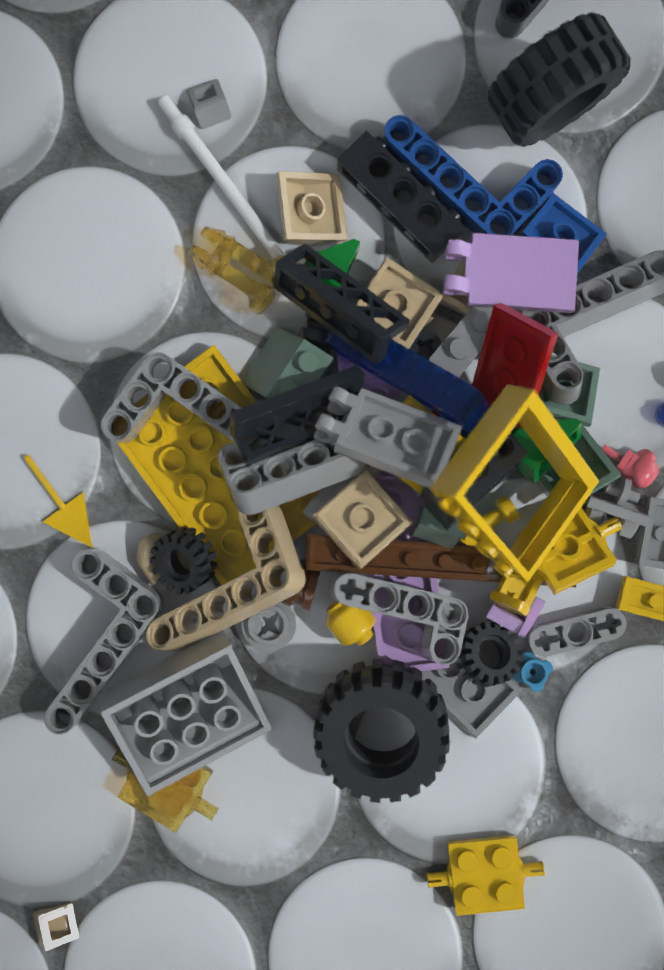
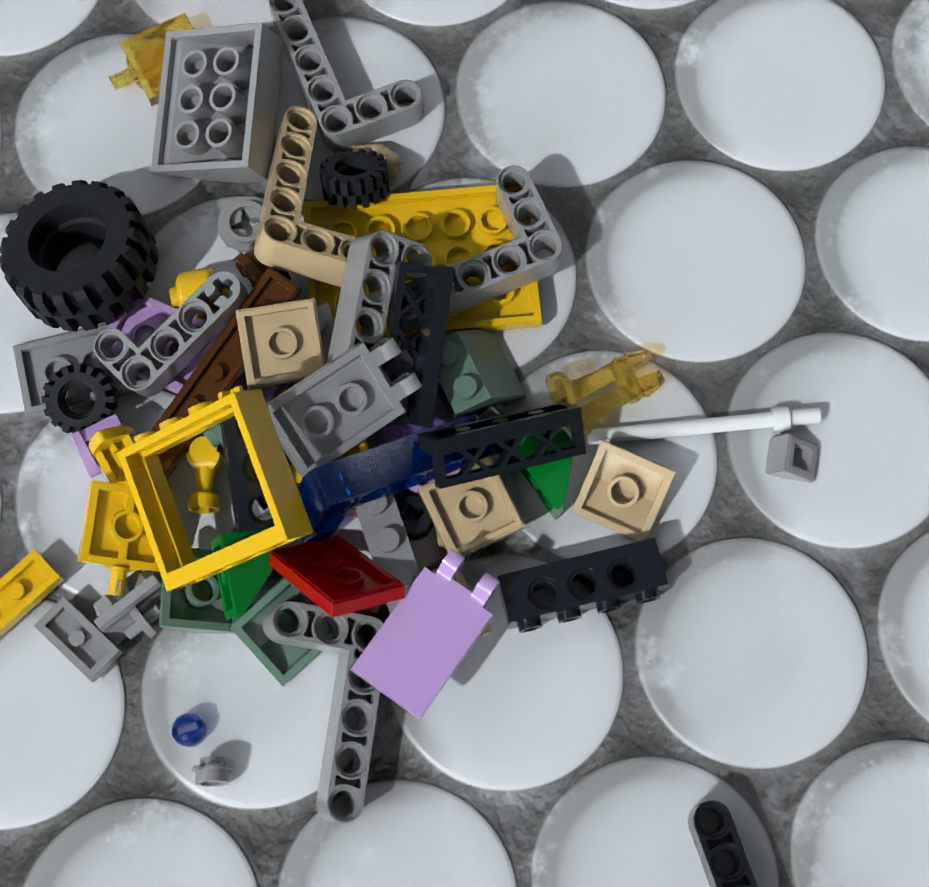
camera: 120 degrees right, 15 degrees down
yellow piece [24,455,93,548] -> none
blue beam [383,115,563,236] -> none
black tyre [488,12,631,147] -> none
dark azure plate [513,651,553,692] -> none
blue slope [520,193,607,274] -> none
light grey beam [526,607,627,657] -> none
coral piece [602,445,659,489] -> none

